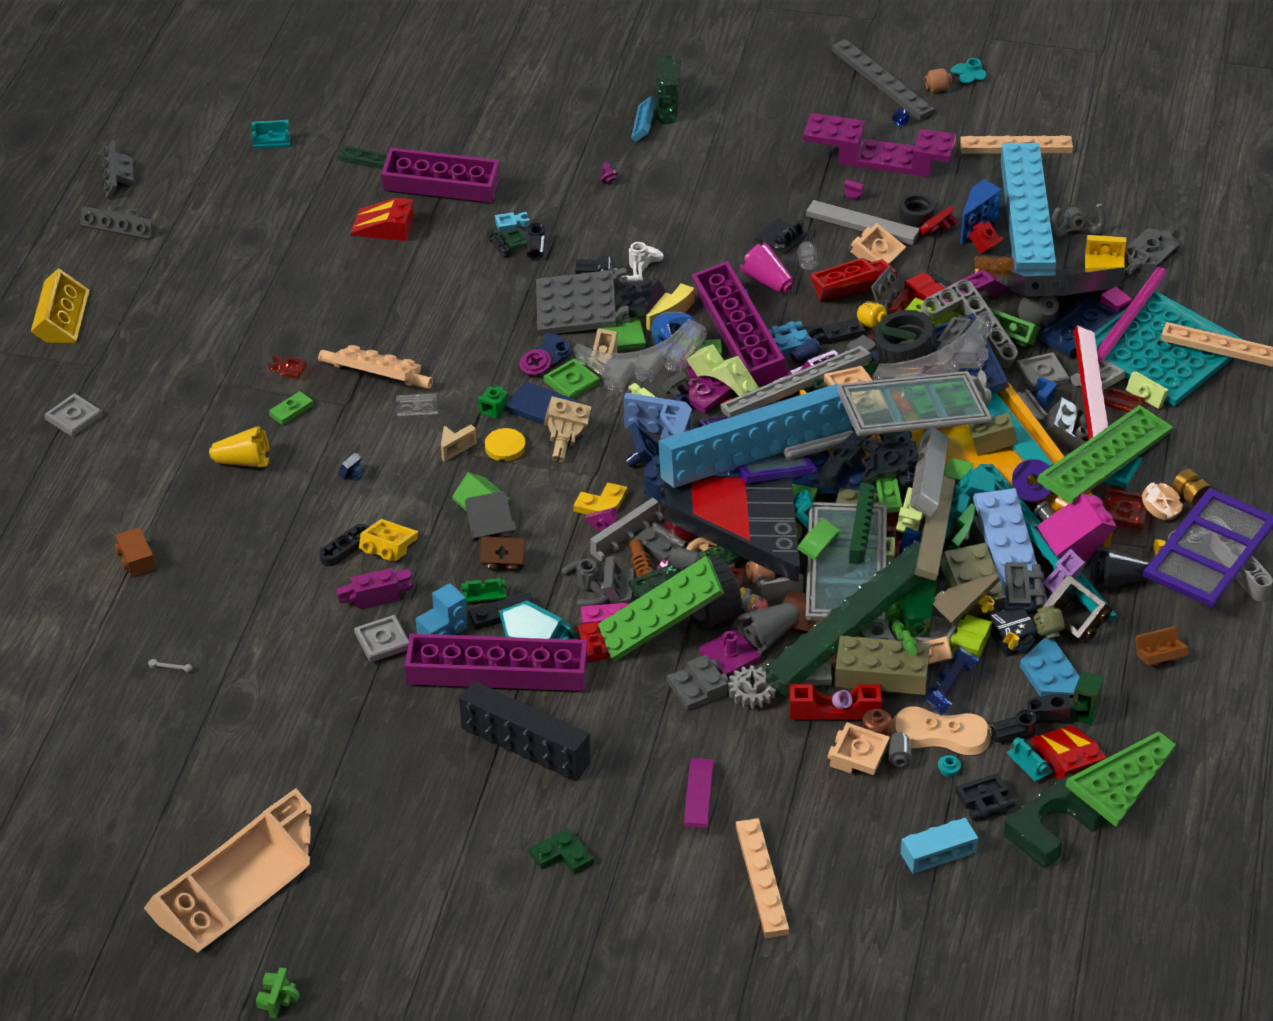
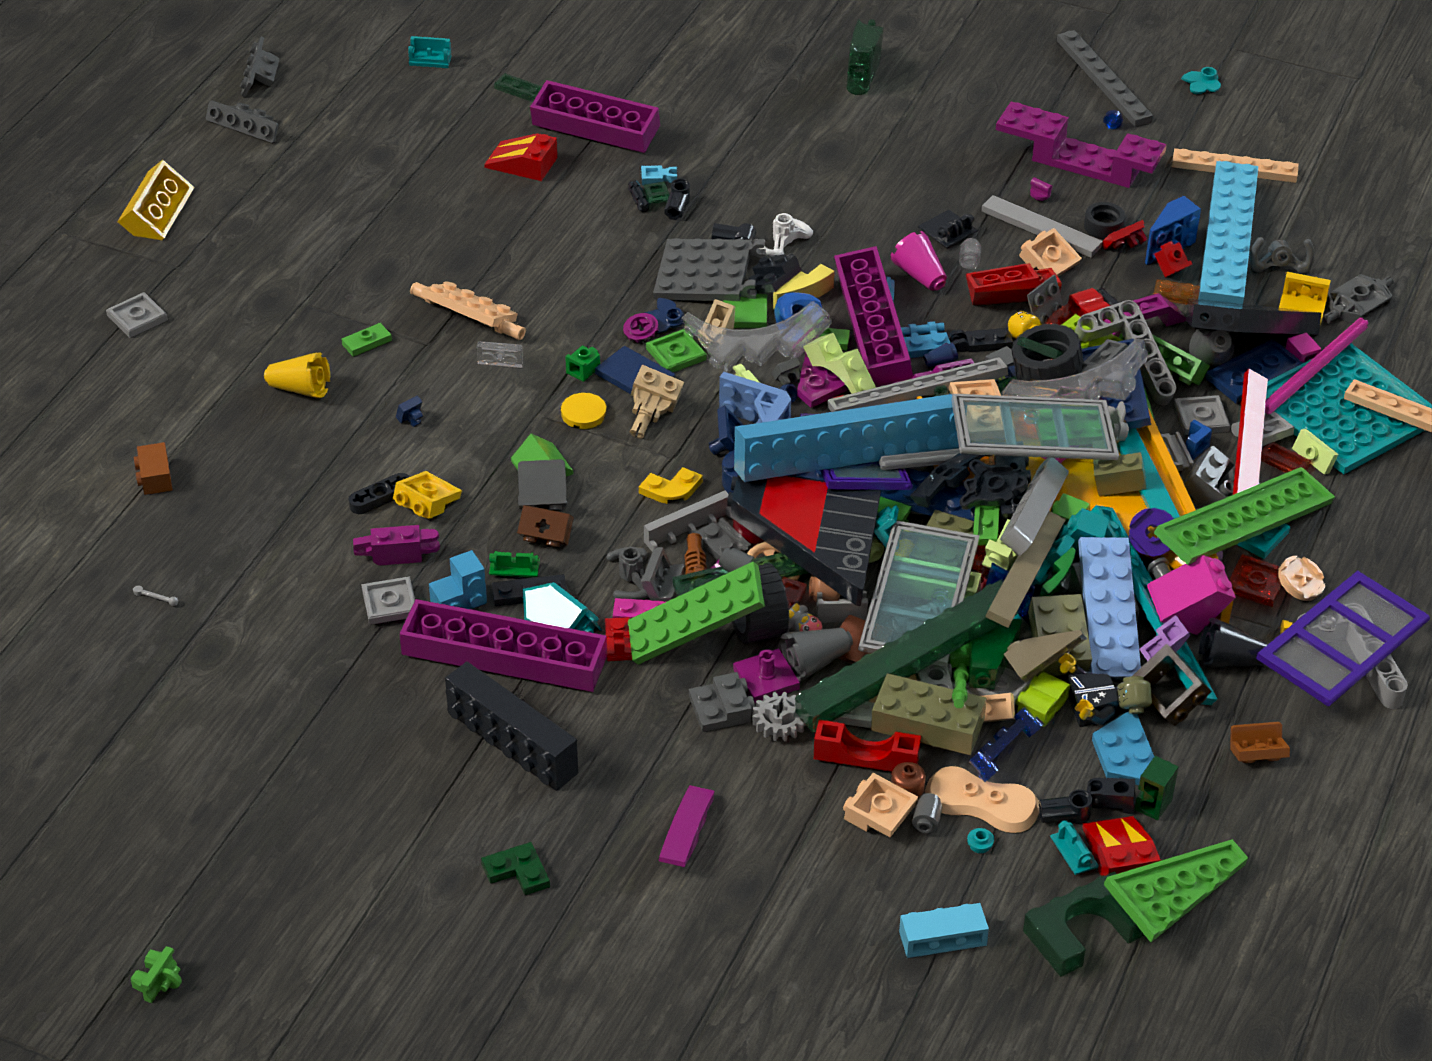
camera: 10 degrees right, 0 degrees up
light nougat slope [144,789,311,953] -> none
clear red plate [268,355,306,379] -> none
tan slope [441,425,477,462] -> none
magenta plate [584,507,618,531] -> none
magenta plate [600,162,618,183] -> none
dark azure plate [631,96,656,142] -> none
light nougat plate [736,818,789,938] -> none
bright green slope [797,519,840,560] -> none
lavender hinge [832,690,852,709] -> none
dark green gear [849,483,875,564] -> none
nougat head [925,68,952,93] -> none
black plate [956,773,1015,820] -> none
dark grey plate [1004,562,1046,608] -> none
pearl gold wheel [1172,469,1212,507] -> none

